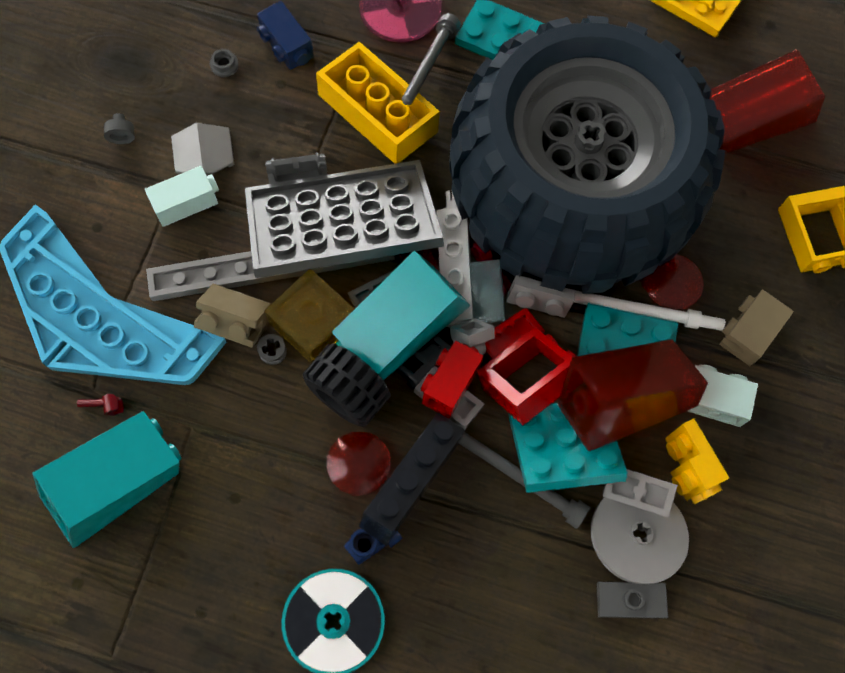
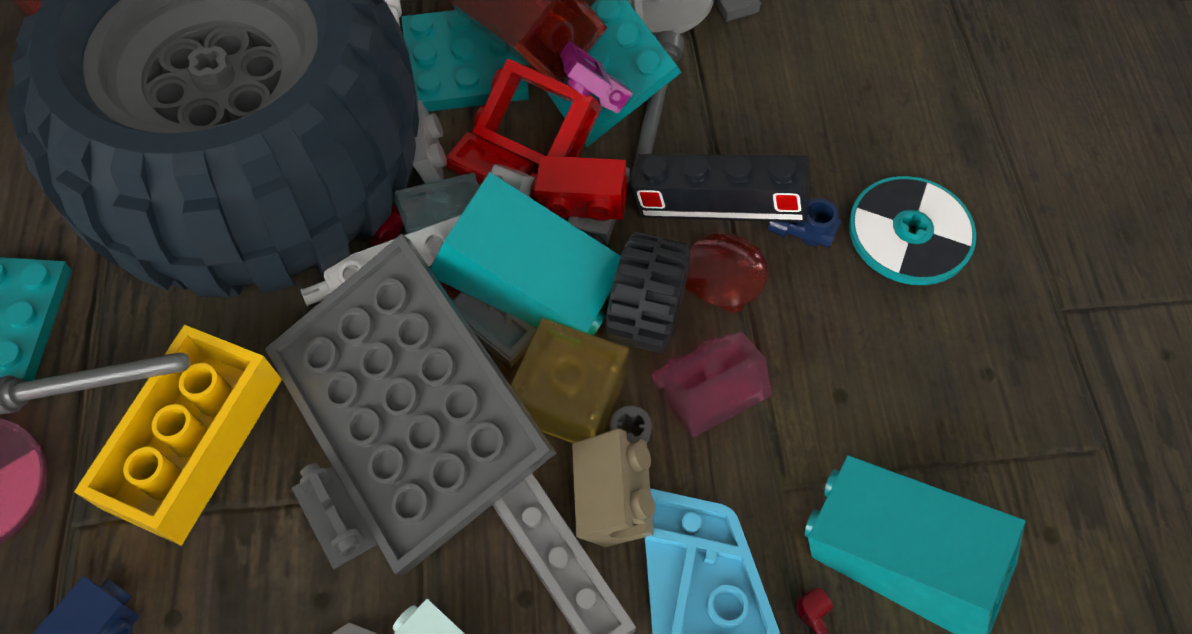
camera: 110 degrees left, 10 degrees down
none -> magenta hinge [560,41,633,113]
none -> clear pink brick [652,331,772,438]

